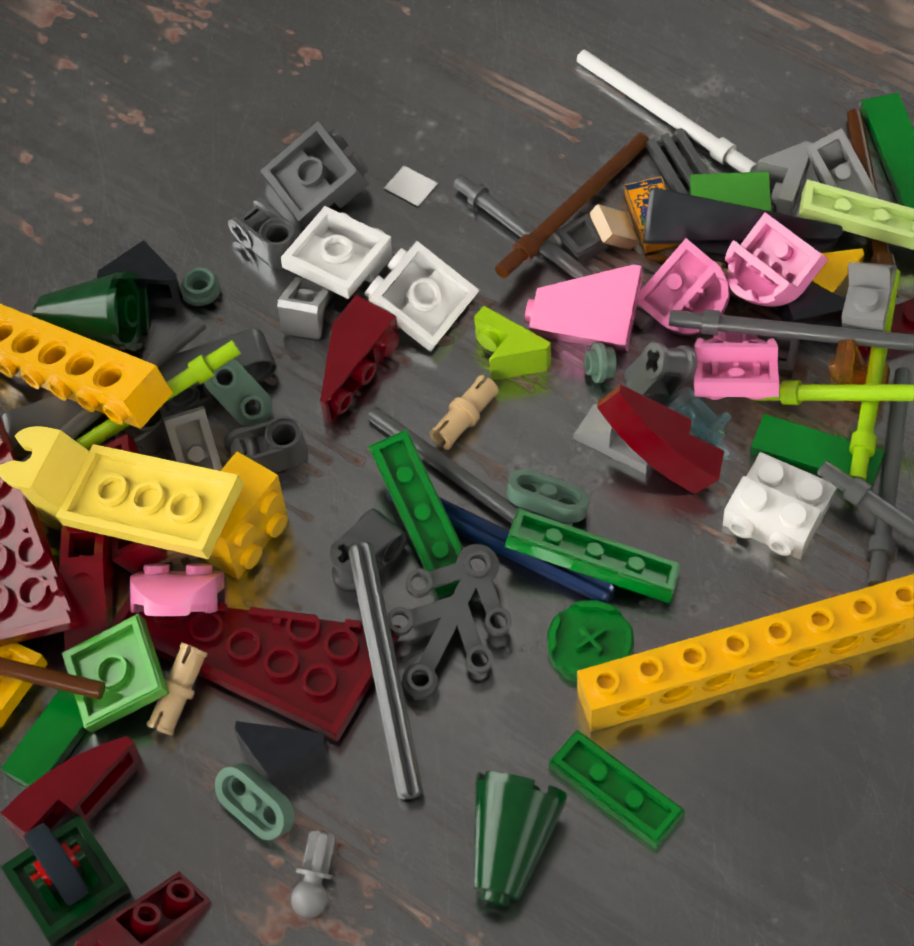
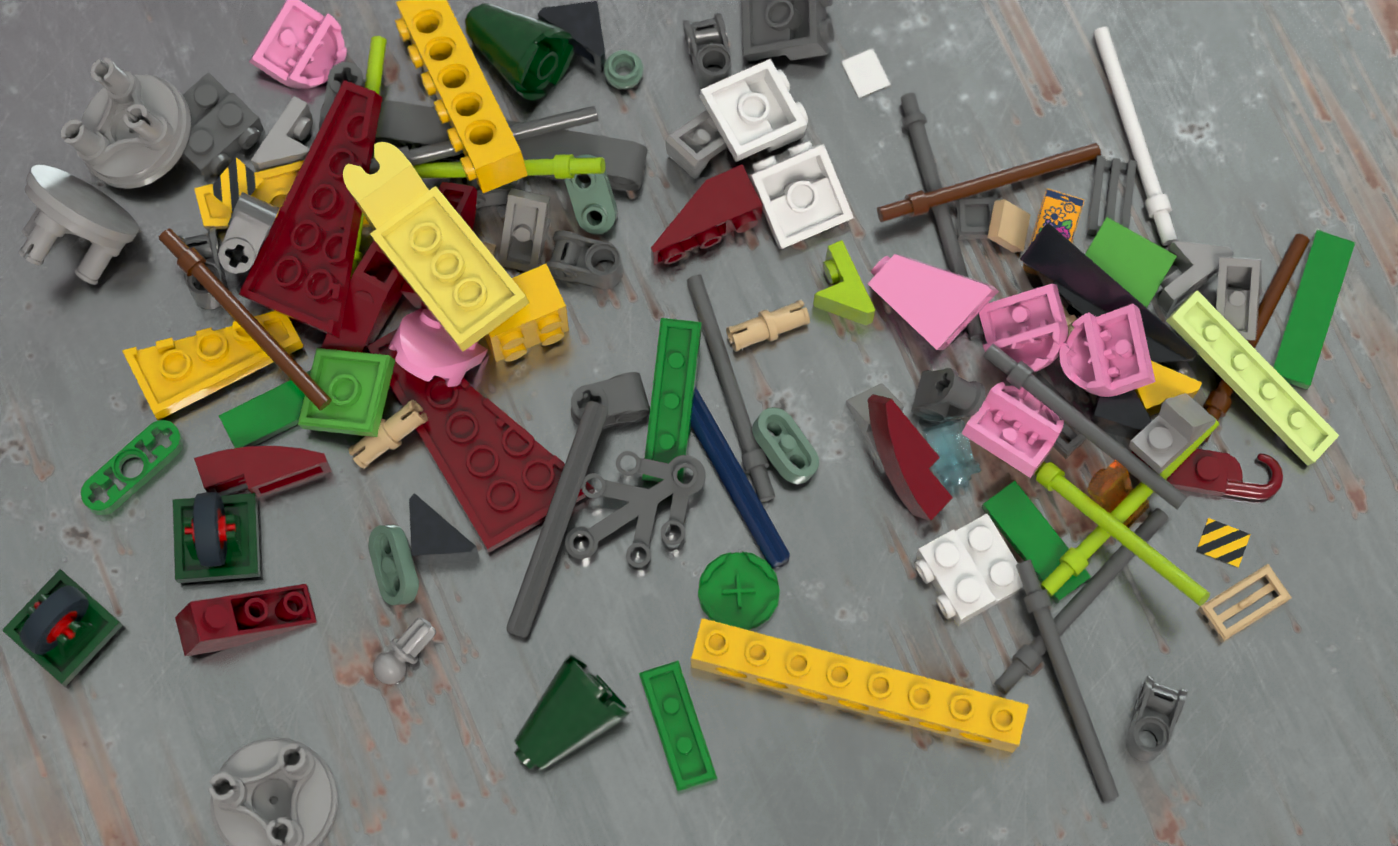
camera: 25 degrees right, 15 degrees up
green tile [504,508,681,603] -> none
sand green plate [584,342,616,383] -> none

